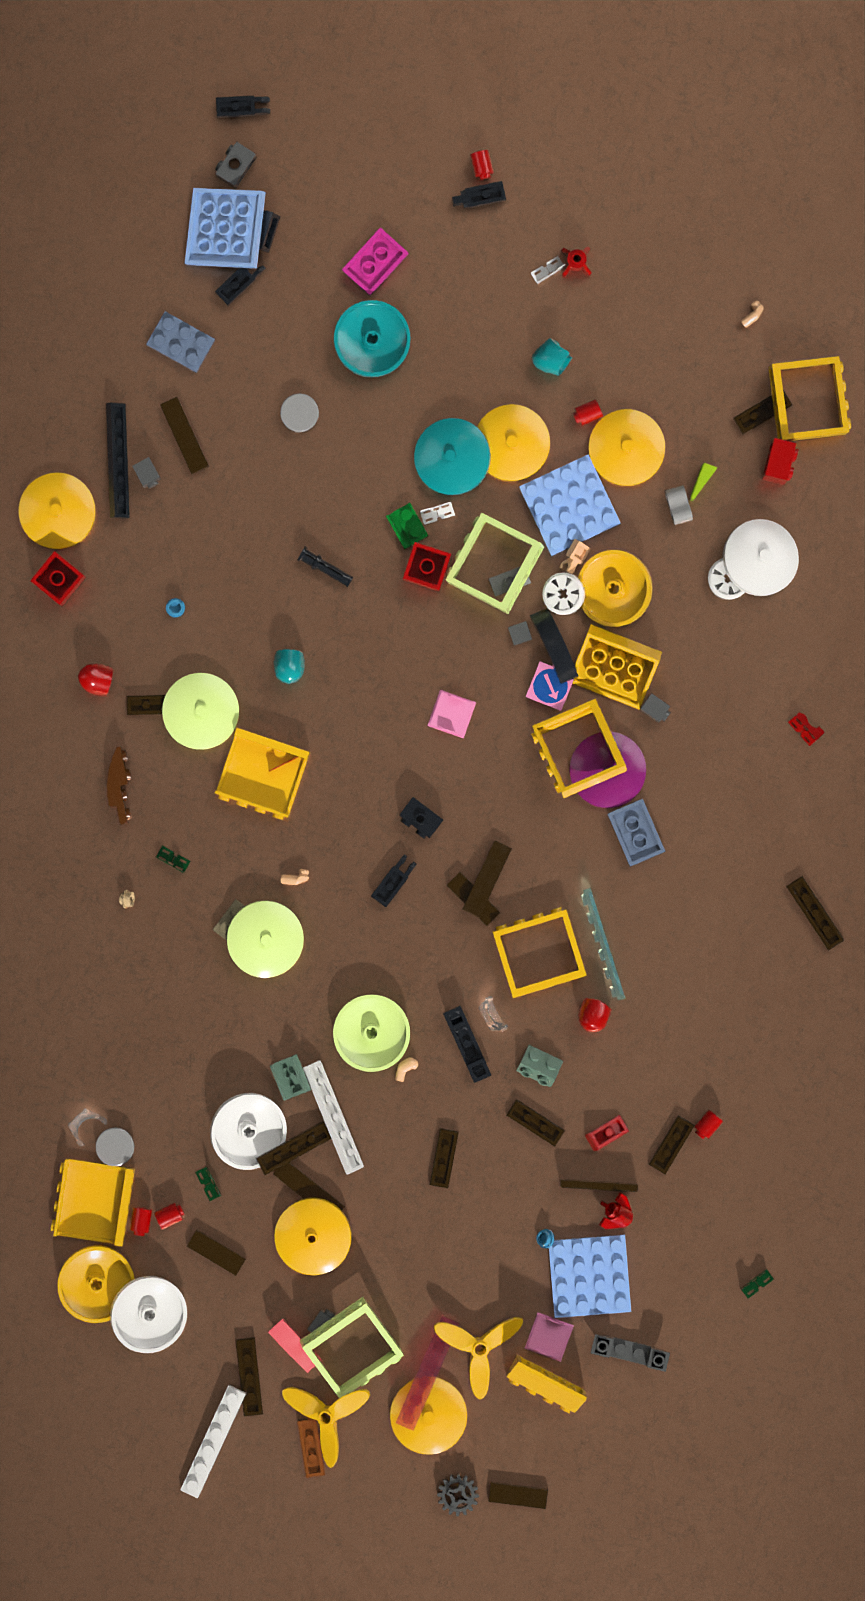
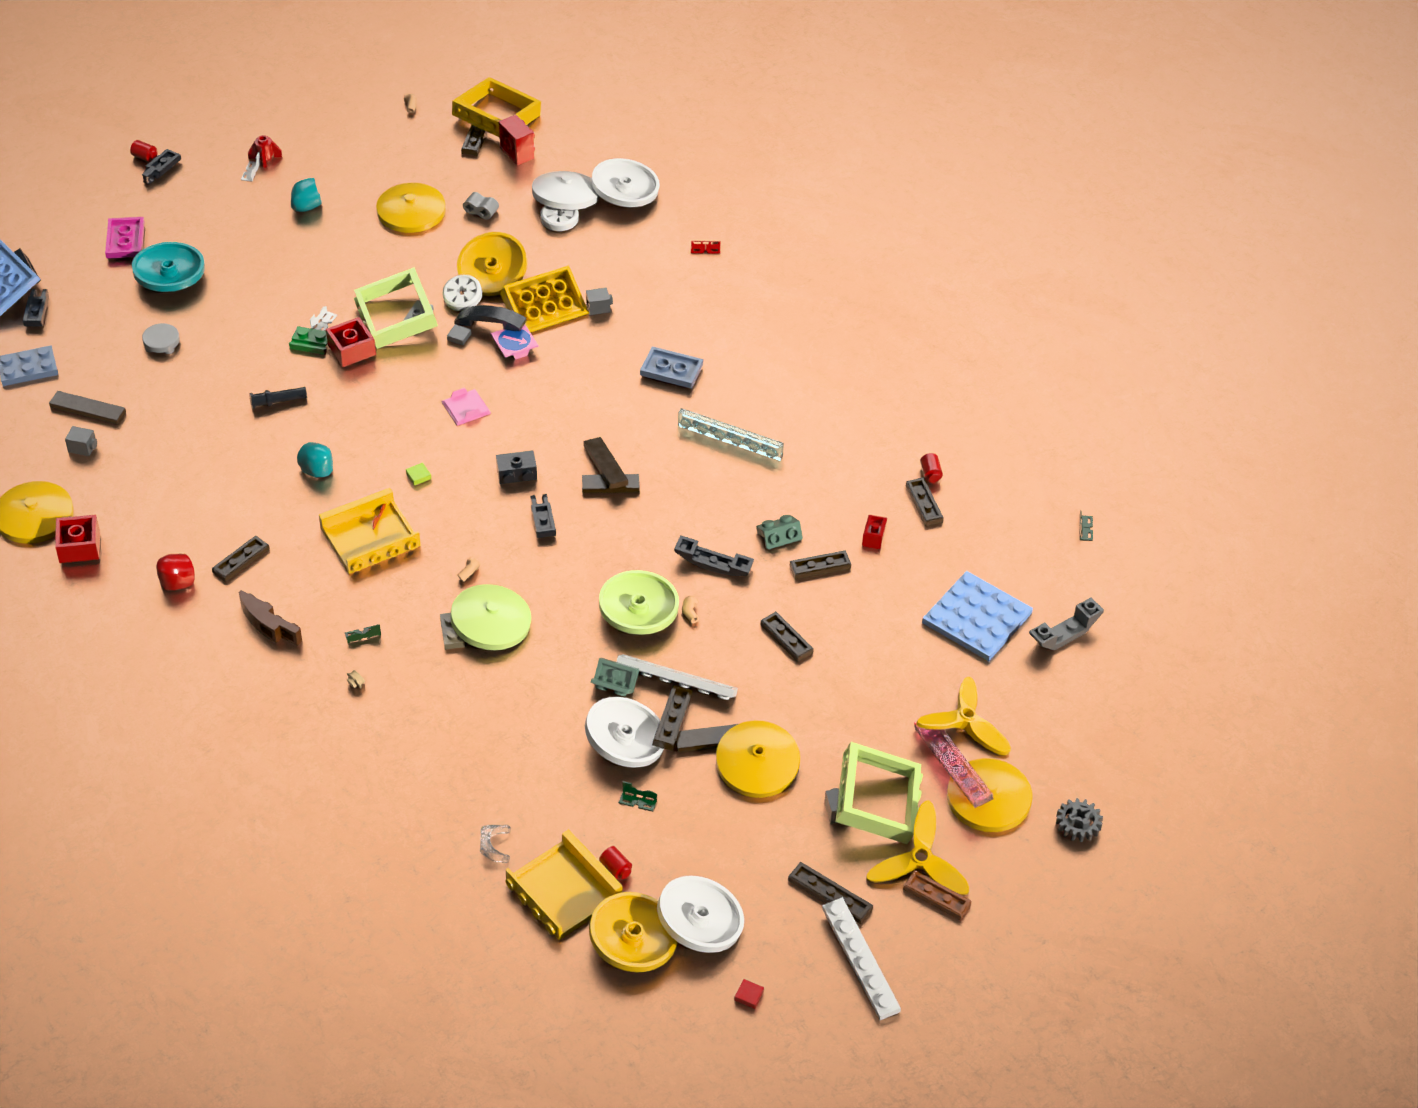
camera: 50 degrees left, 40 degrees down
light grey tile [96,1127,135,1166] -> none
black plate [106,402,130,519] -> none
red brick [154,1202,185,1230] -> none
yellowish green dish [162,673,239,749] -> none
dark azure plate [166,598,185,617] -> none
dark brown tile [187,1230,246,1276] -> none
coral slope [268,1318,322,1373] -> none
teal dish [414,418,491,495] -> none
yellow dish [477,404,550,481] -> none
clear helmet [479,996,508,1031] -> none
dark brown tile [488,1482,548,1509] -> none
yellow window [493,907,587,998] -> none
yellow slope [506,1355,587,1413] -> none
light blue plate [519,454,621,556] -> none
bright pink piece [525,1312,574,1362] -> none
yellow window [531,698,627,798] -> none
dark azure plate [536,1229,554,1249] -> none
light nougat plate [560,539,591,574] -> none
dark brown tile [560,1179,638,1192] -> none
magenta dish [569,732,646,808] -> none
red brick [572,399,603,426] -> none
red piece [578,998,612,1032] -> none
red brick [599,1193,633,1229] -> none
lime slope [689,463,717,501] -> none
dark brown tile [786,876,844,951] -> none
none -> lime tile [406,462,432,486]
none -> white dish [591,158,660,207]
none -> red tile [734,979,764,1009]

